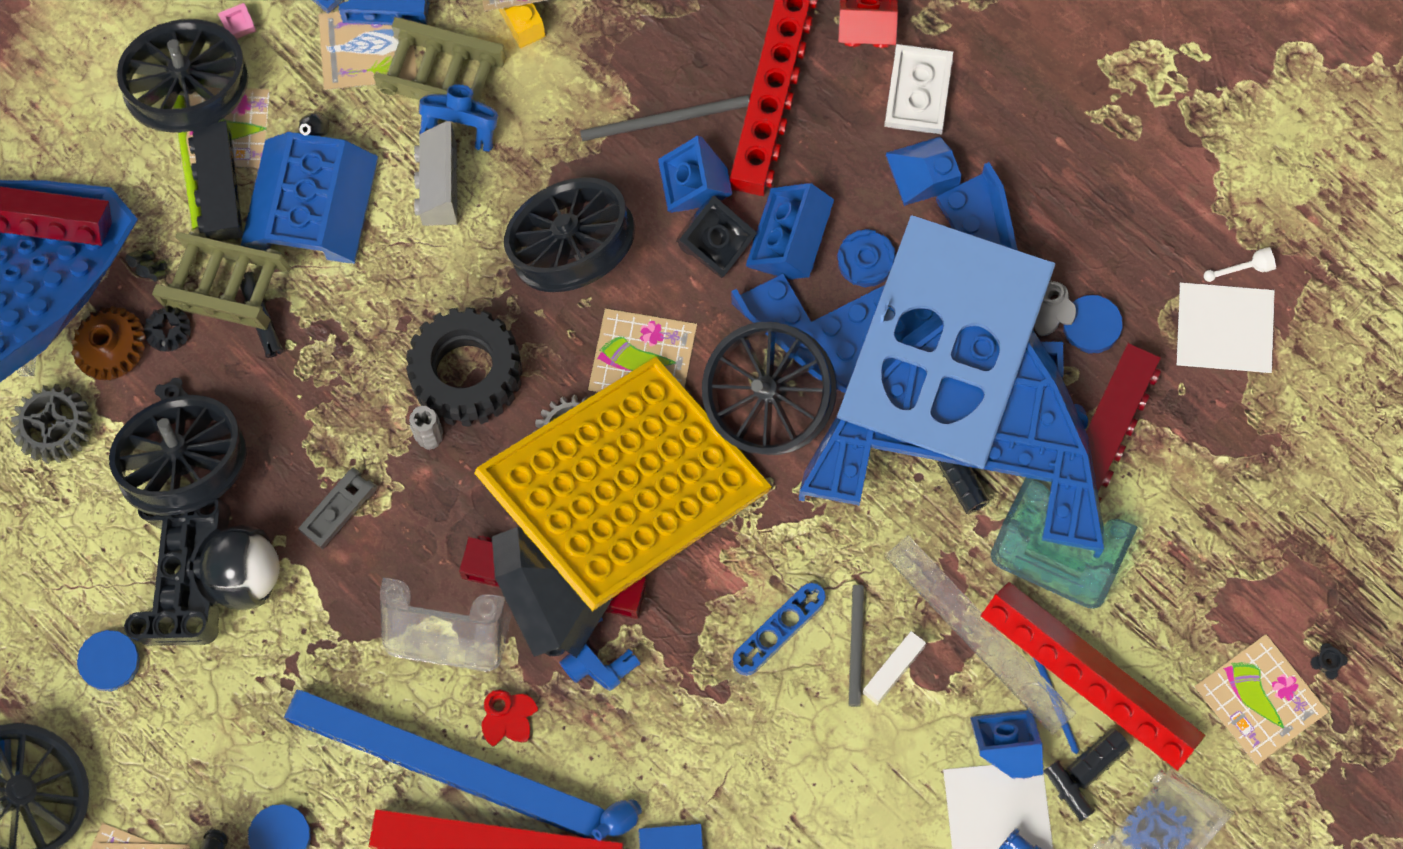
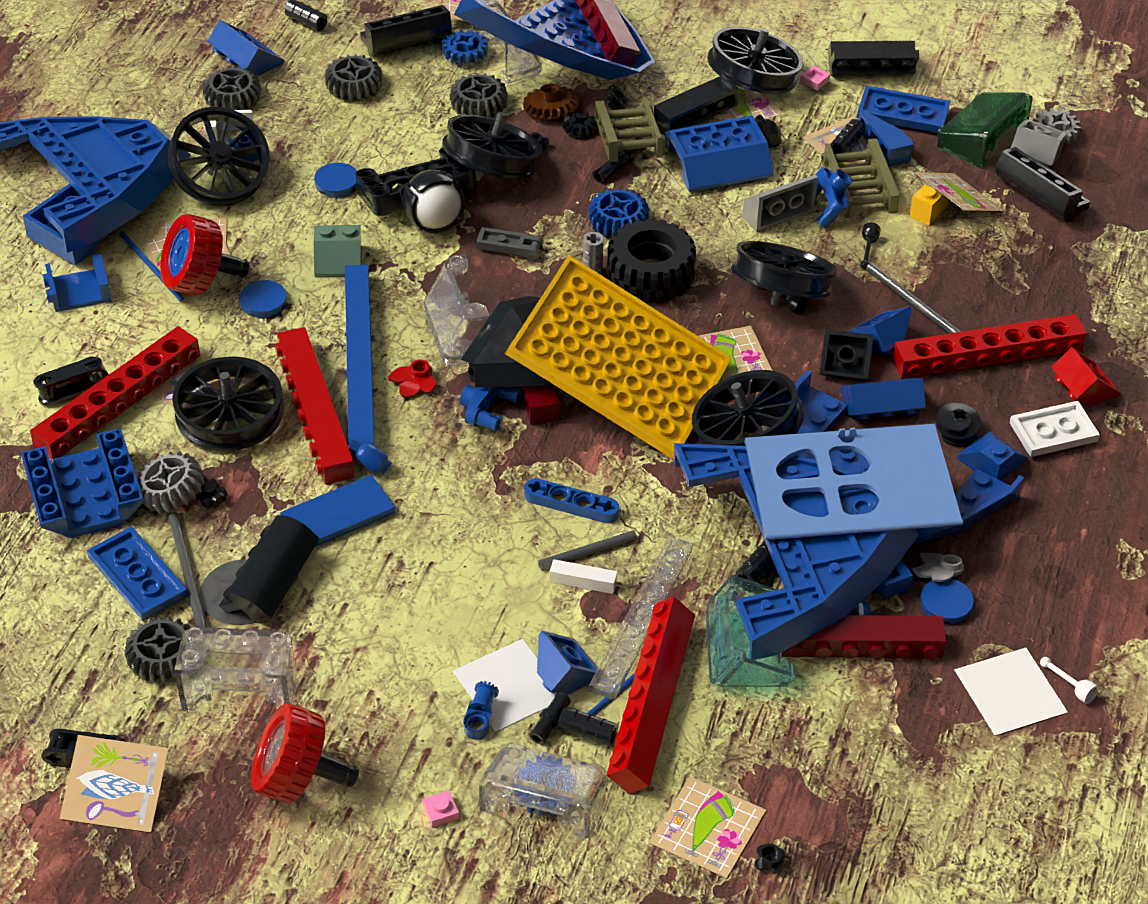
camera: 60 degrees right, 25 degrees down
none -> sand green slope [314,225,362,277]
none -> blue gear [589,188,649,237]
none -> black axle [830,119,866,154]
none -> black hinge [860,222,881,270]
none -> black piece [936,402,981,446]

